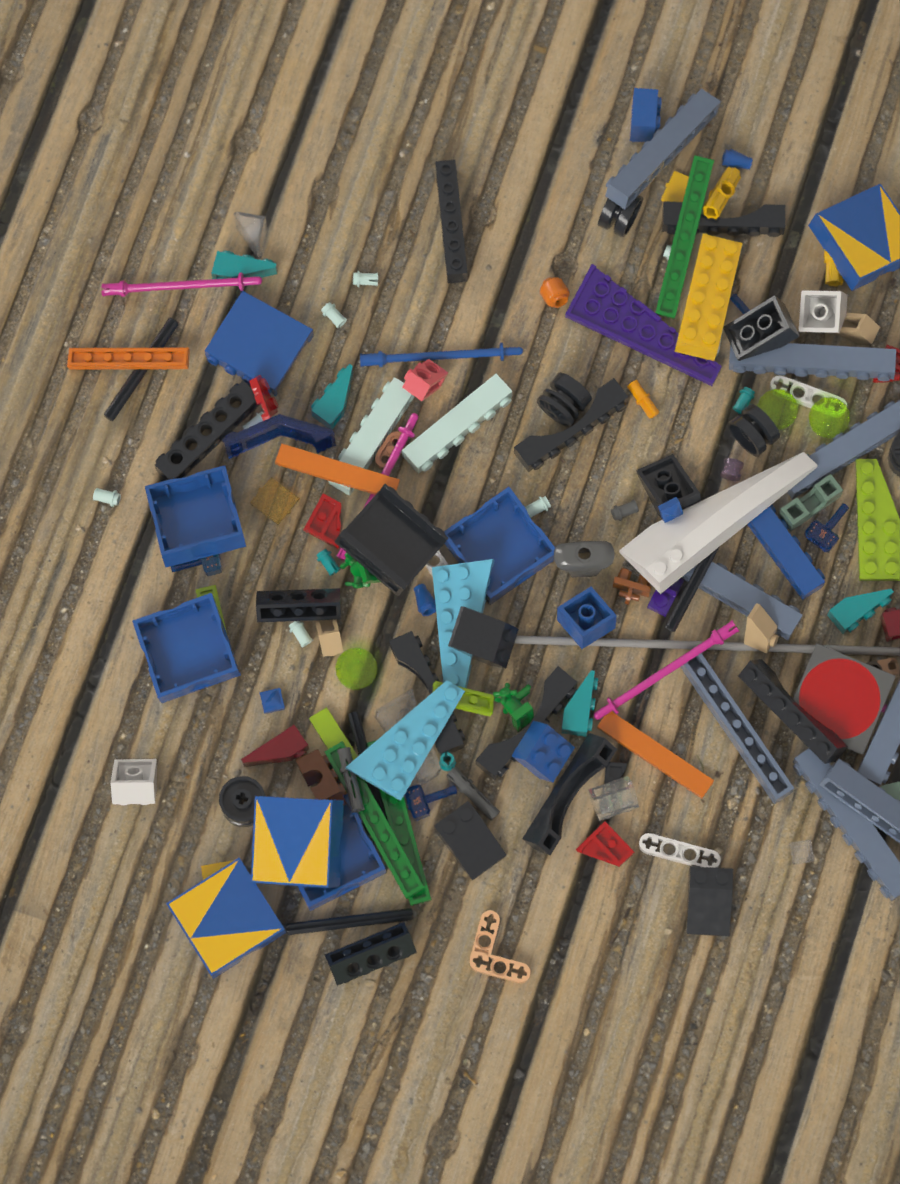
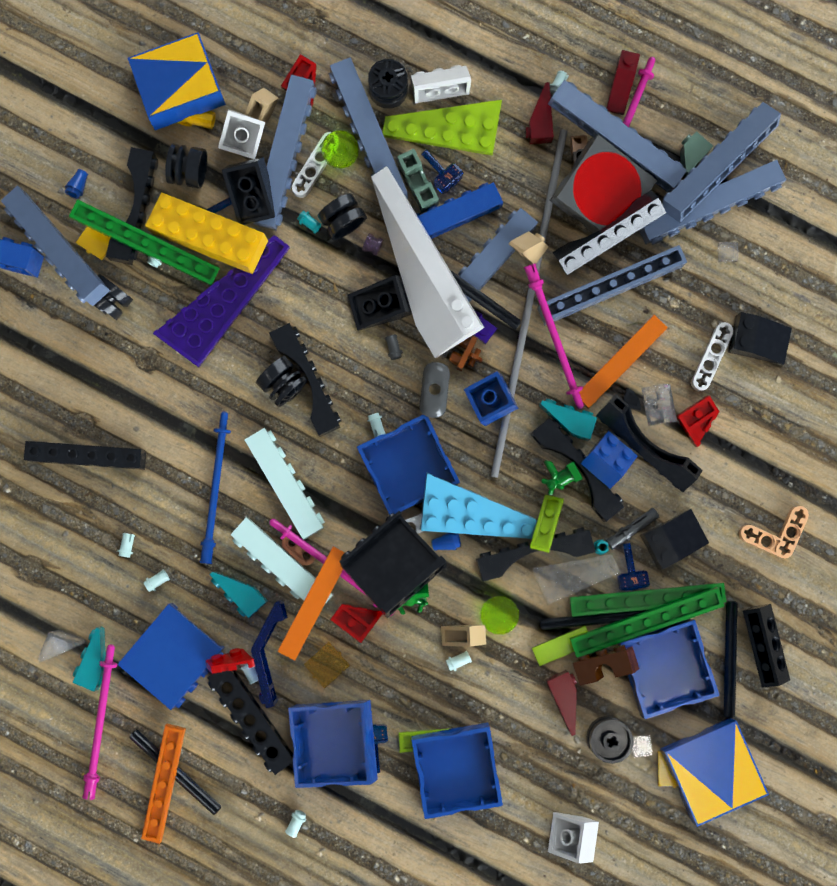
camera: 85 degrees left, 10 degrees up
blue tile [251,796,344,888] -> none
black brick [256,588,341,622] -> none
blue tile [260,688,285,714] -> none
teal pin [316,548,341,576] -> none
dark grey pin [337,747,365,813] -> none
medium azure wing [345,680,465,801] -> none
coral brick [402,359,448,401] -> none
black slope [448,606,519,668] -> none
orange head [540,277,570,308] -> none
light orange axle [627,380,659,418] -> none
blue tile [658,497,683,523] -> none
yellow piece [702,166,741,219] -> none
clear neon green tile [757,389,798,430] -> none
teal slope [827,589,894,634] -> none
none -> black wheel [165,143,207,189]
none -> clear tile [632,734,653,758]

